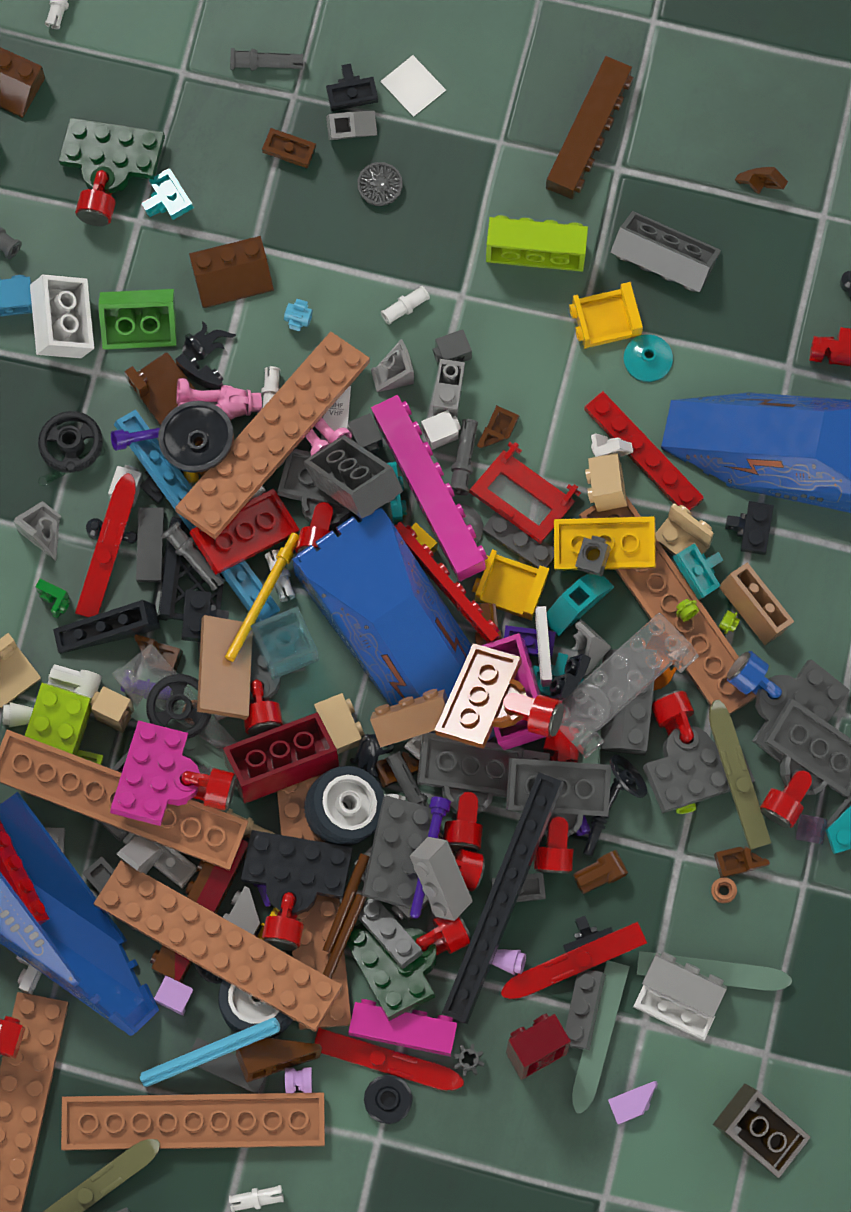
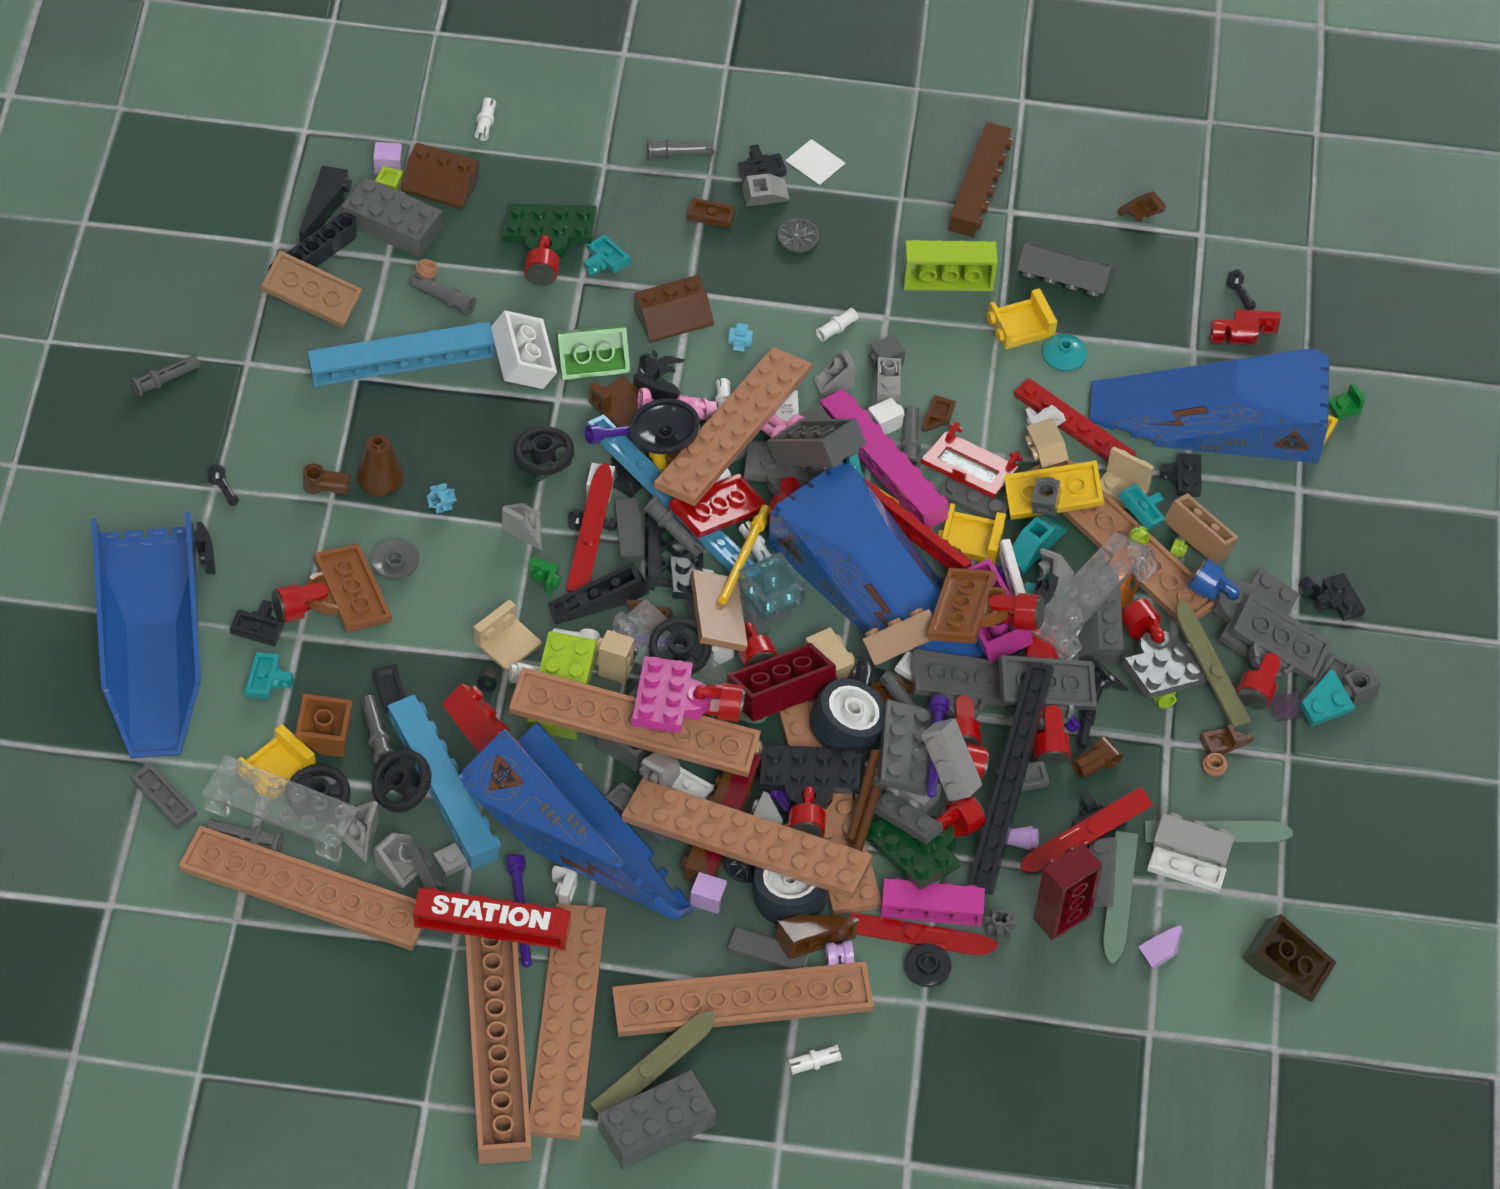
camera: 10 degrees left, 20 degrees down
medium azure axle [140,1018,281,1087] -> none

